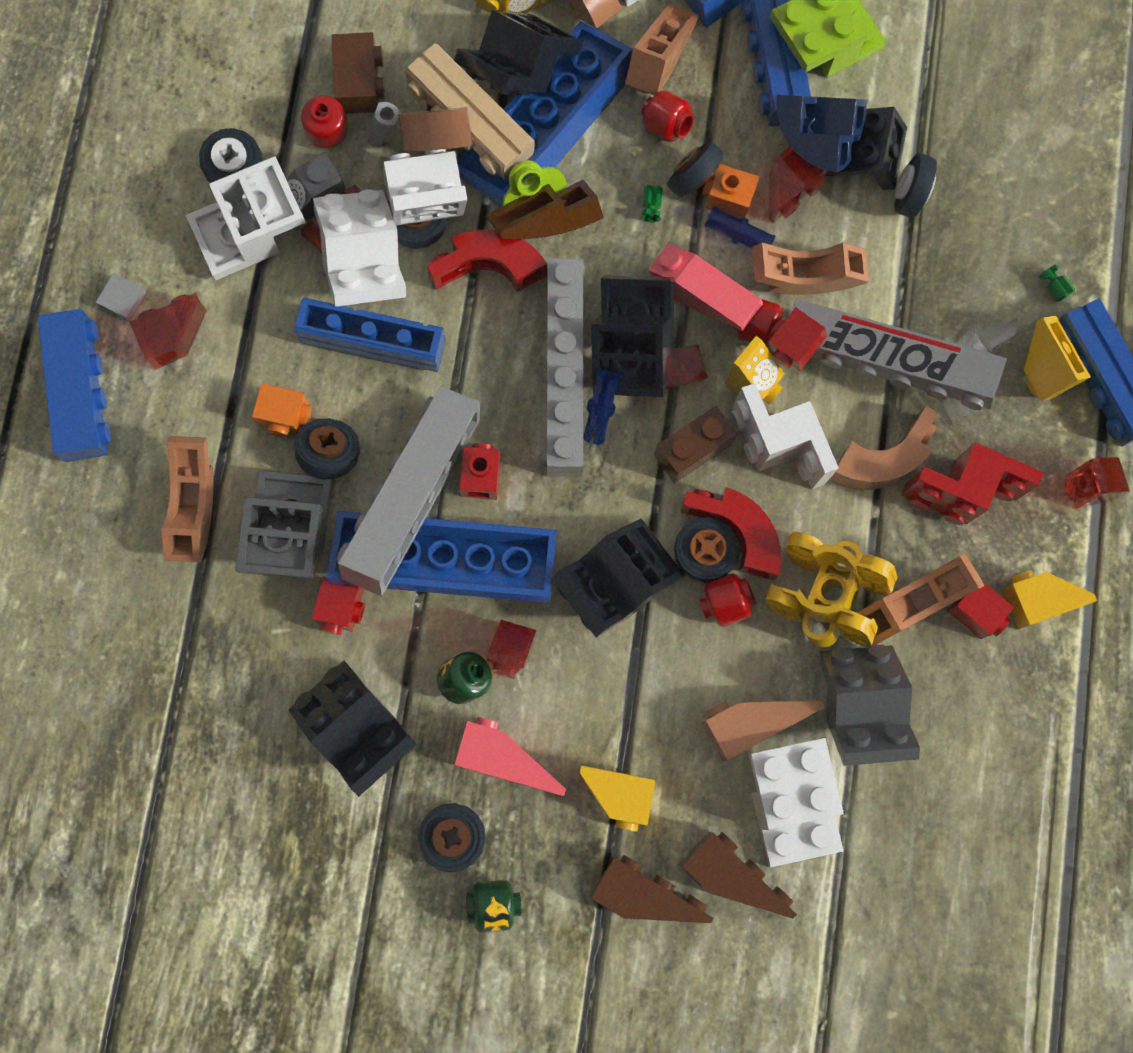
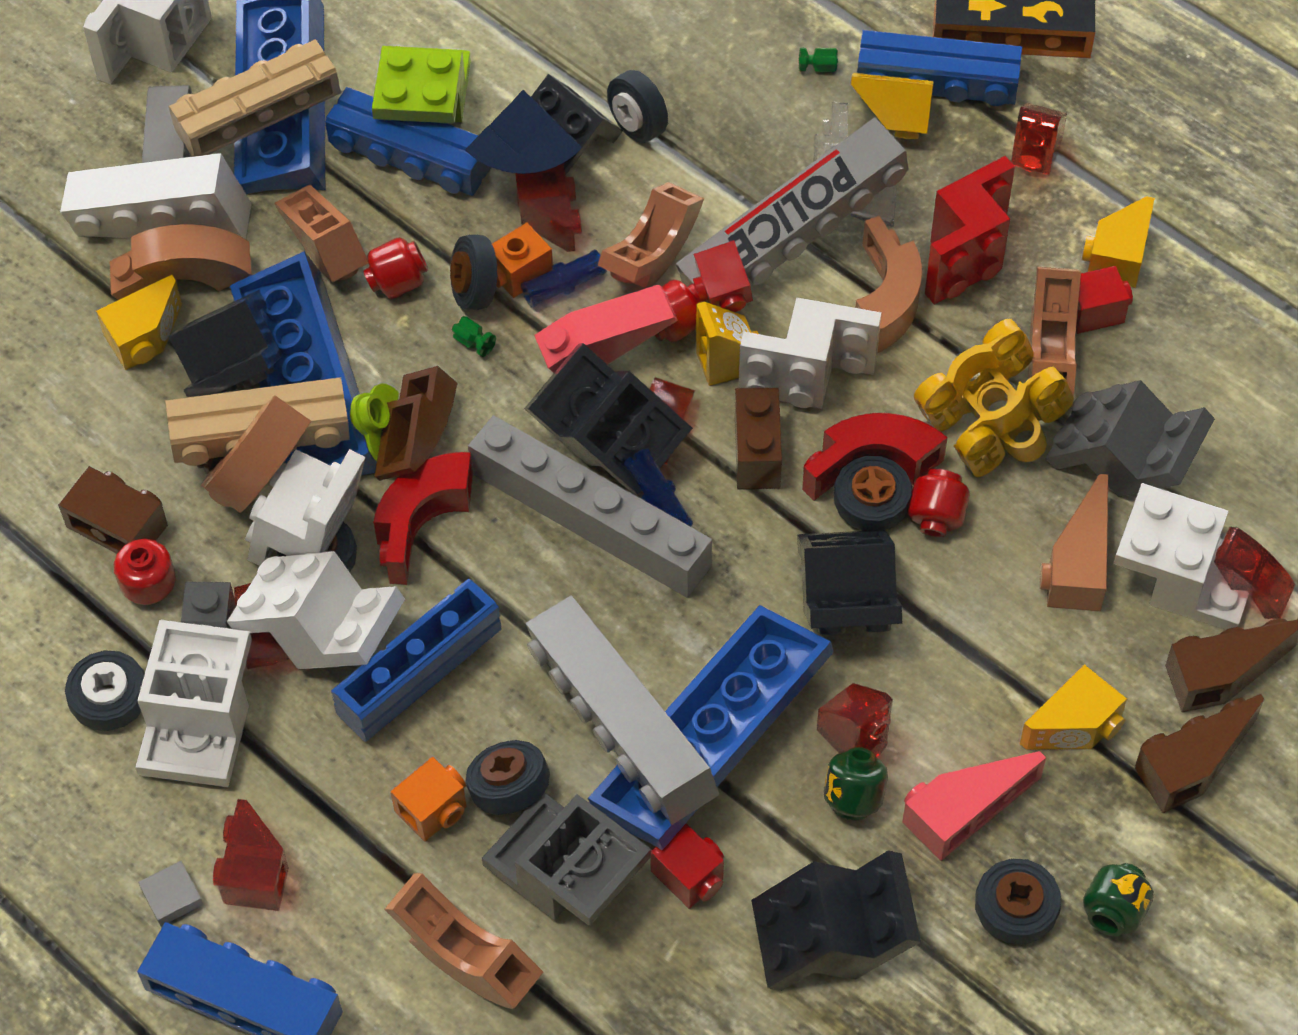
camera: 50 degrees left, 20 degrees down
light grey bar [368,102,400,147] -> none
red brick [460,443,501,500] -> none
none -> clear red slope [1214,527,1296,619]

